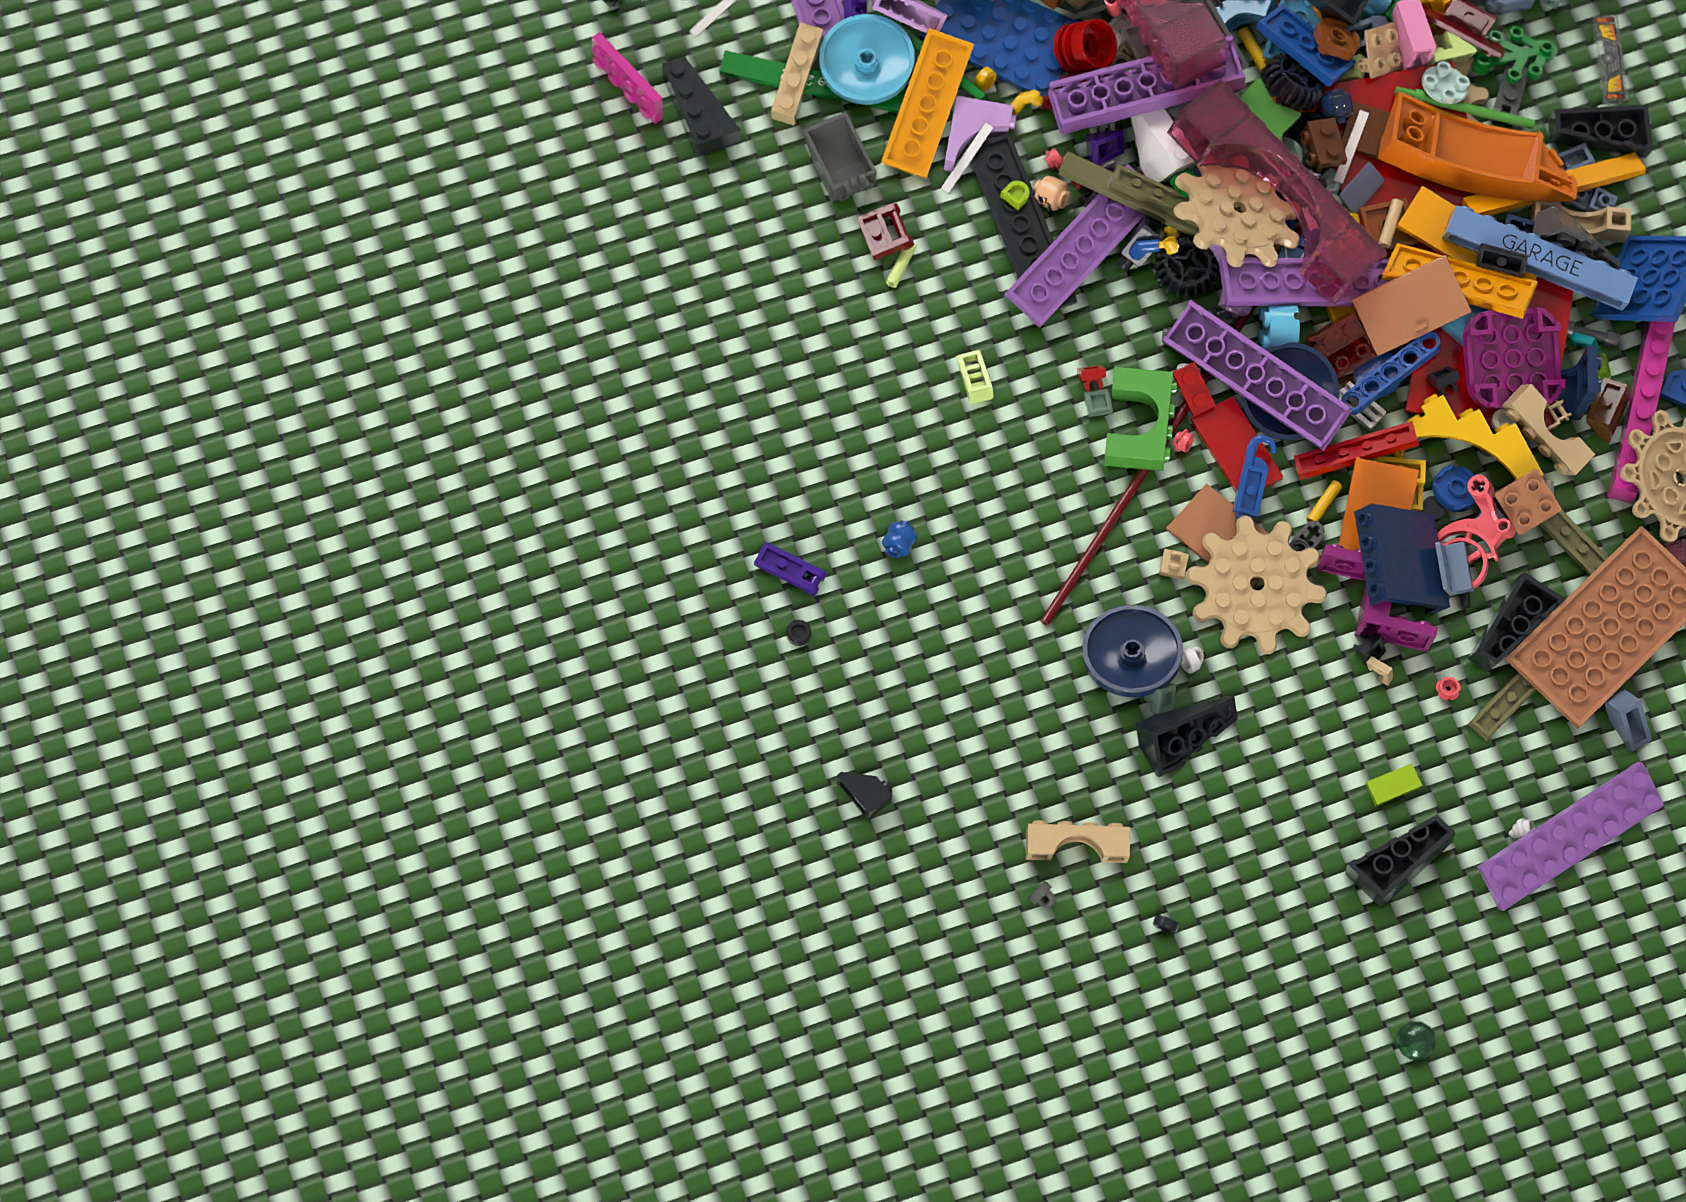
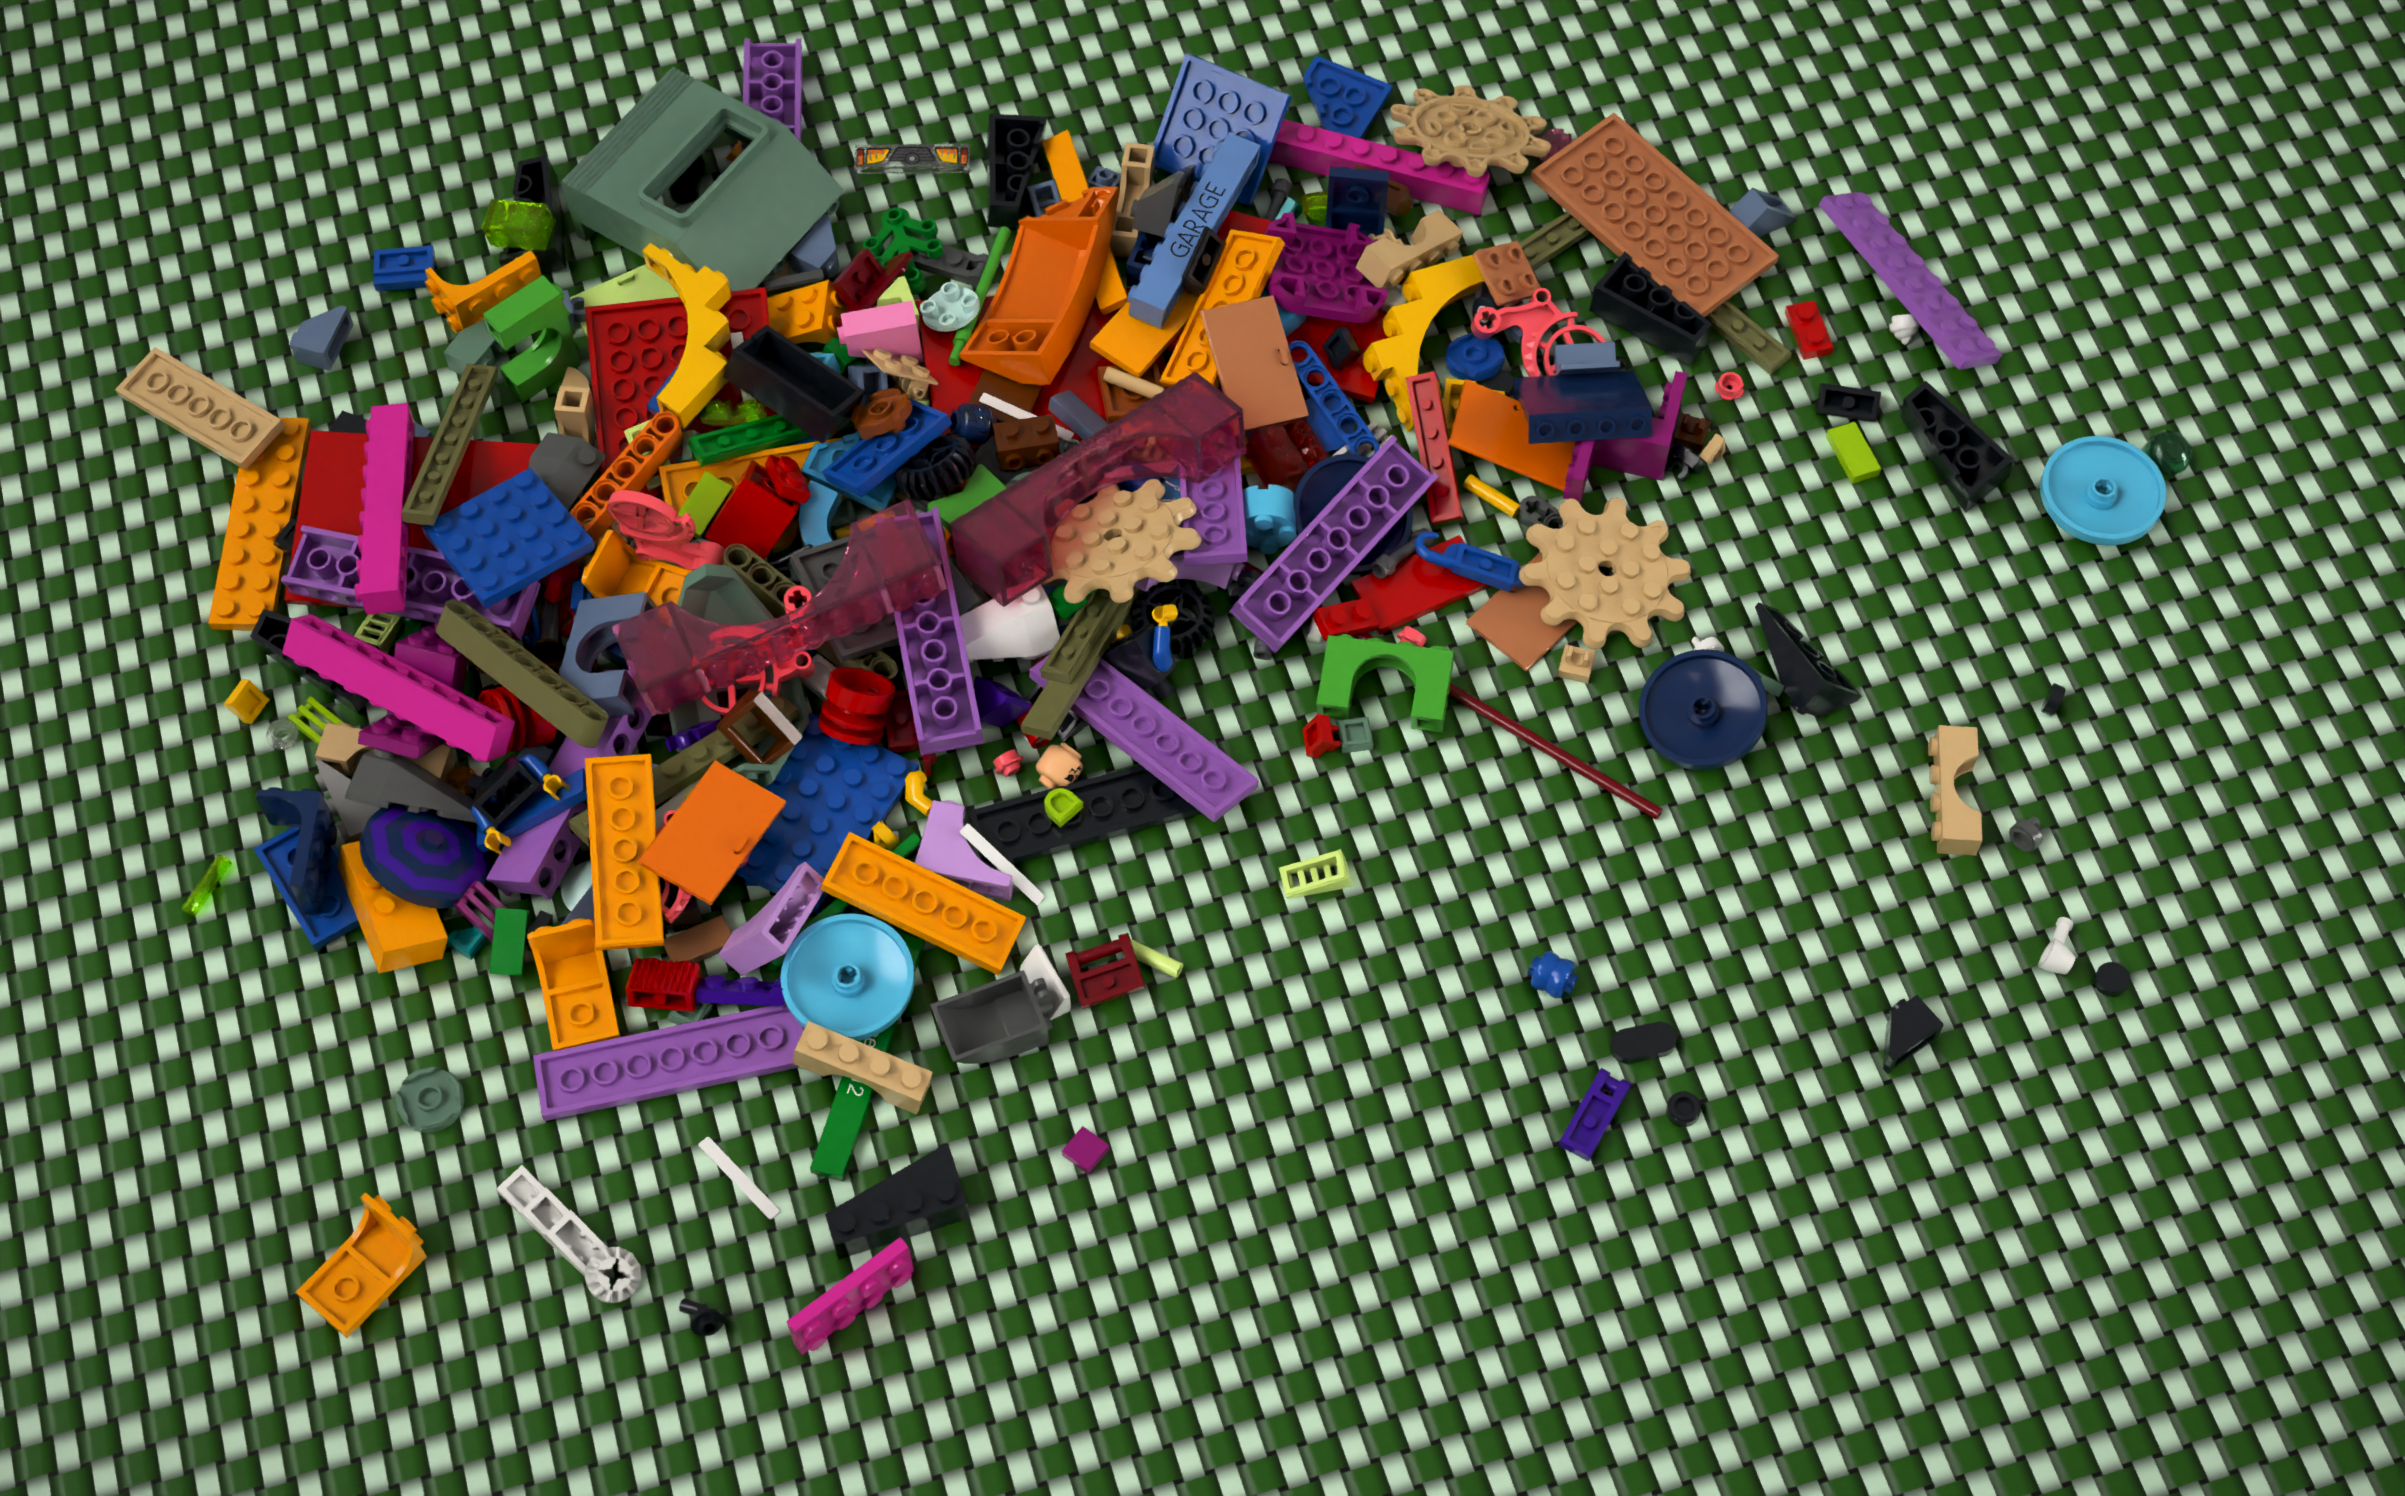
camera: 80 degrees left, 10 degrees down
none -> white slope [1020,944,1071,1020]
none -> magenta tile [1062,1126,1109,1175]
none -> dark grey bar [1371,528,1434,579]
none -> black tile [1610,1022,1677,1064]
none -> reddish brown tile [1672,413,1711,452]
none -> red plate [1785,300,1833,360]
none -> black slope [1816,383,1881,422]
none -> white bar [2038,917,2076,975]
none -> medium azure dish [2040,436,2166,545]
none -> black tile [2094,962,2130,997]

